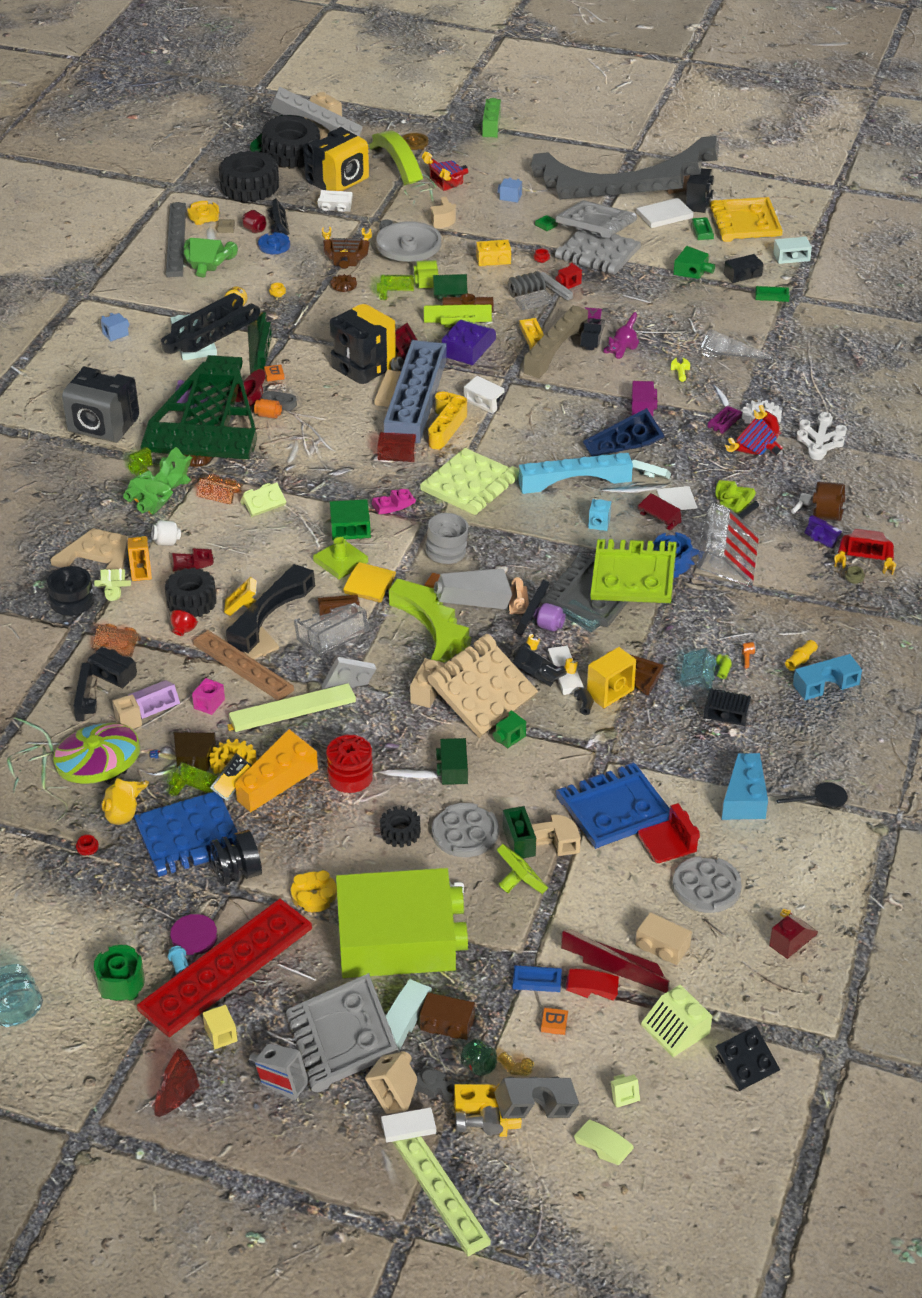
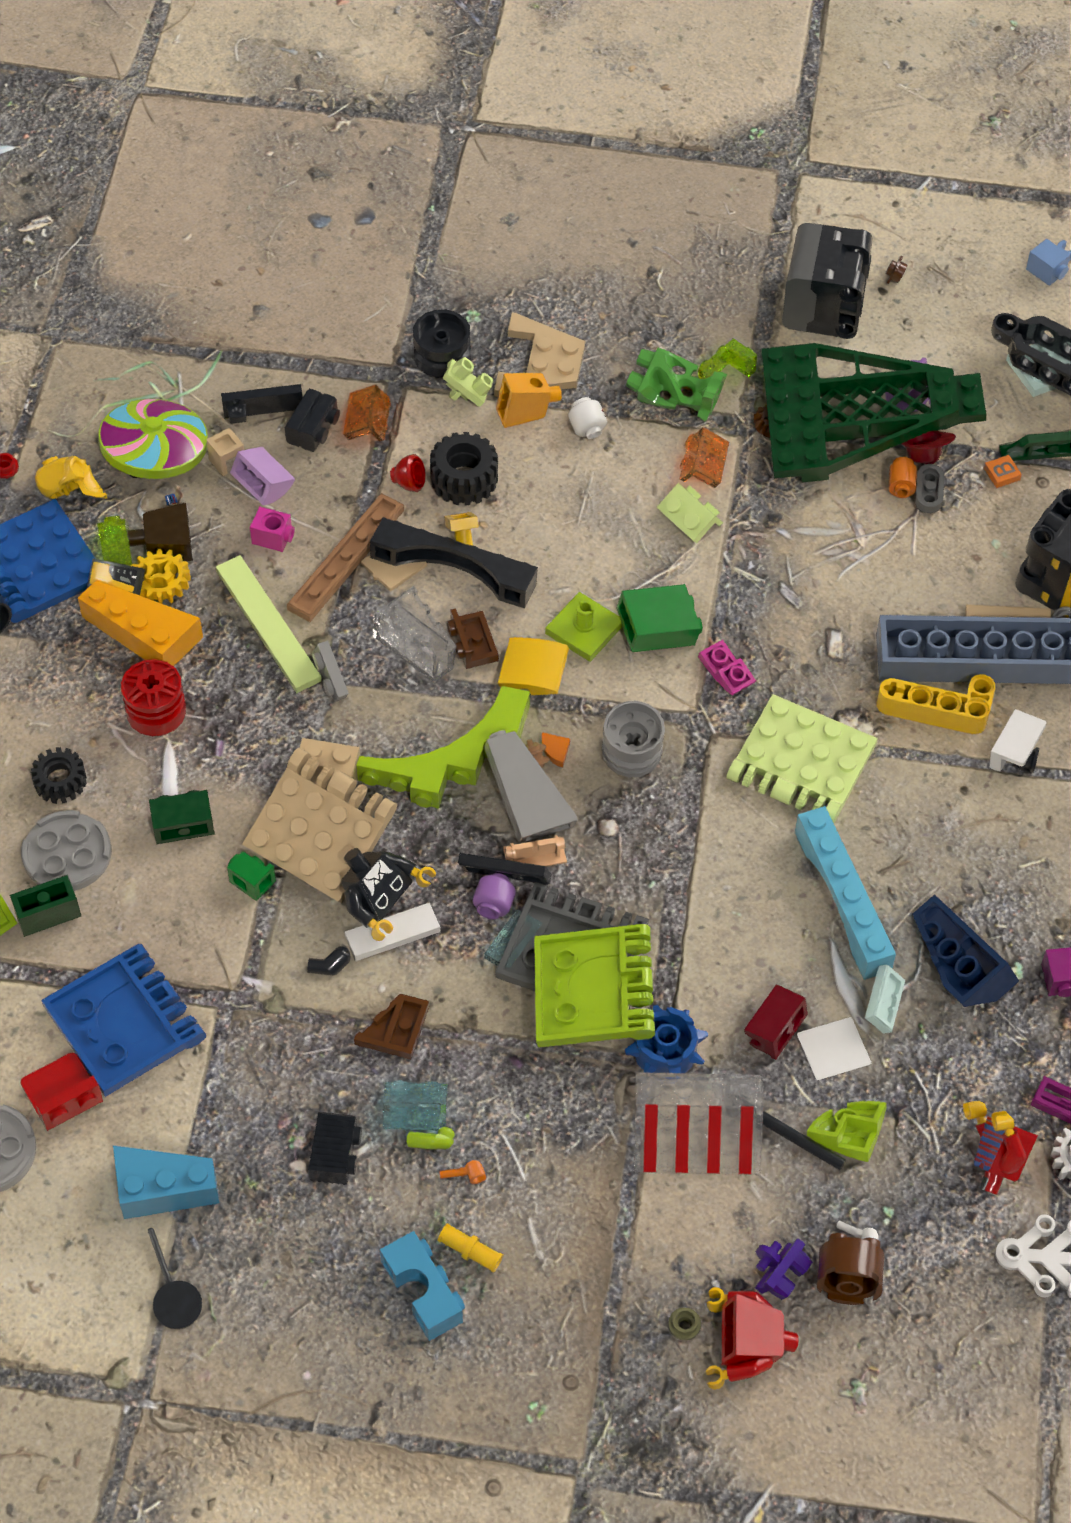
camera: 80 degrees right, 15 degrees up
dark red slope [171,548,214,571] -> none
clear red piece [377,432,417,462] -> none
tan brick [531,815,581,856] -> none
yellow brick [587,647,636,708] -> none
medium azure brick [589,499,611,531] -> none

